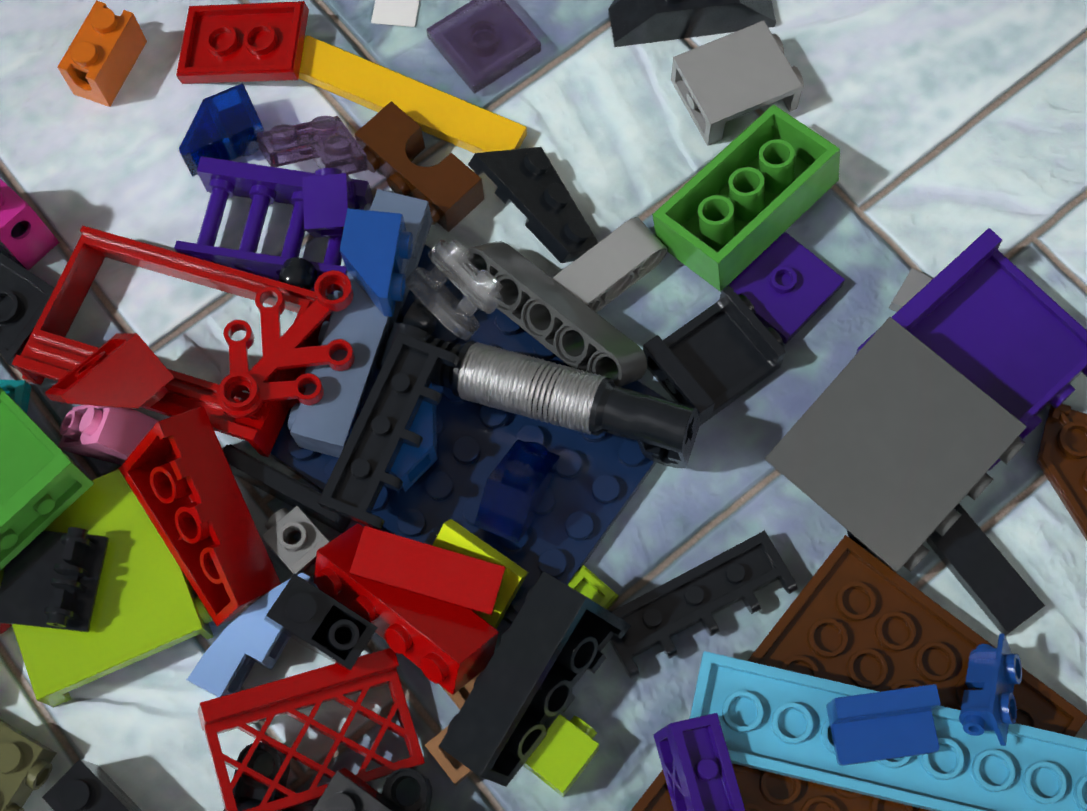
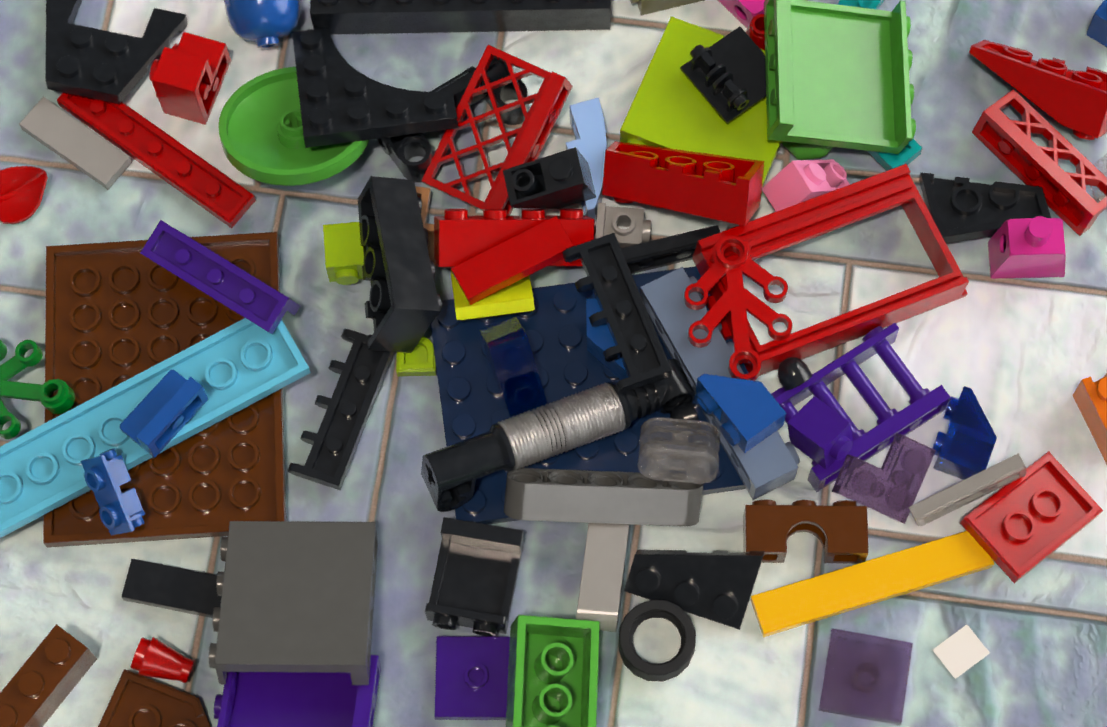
camera: 135 degrees right, 0 degrees up
red slope [45,333,174,409] -> none
none -> red cone [131,637,195,683]
none -> black tyre [618,600,696,682]
none -> light grey tile [909,453,1027,527]

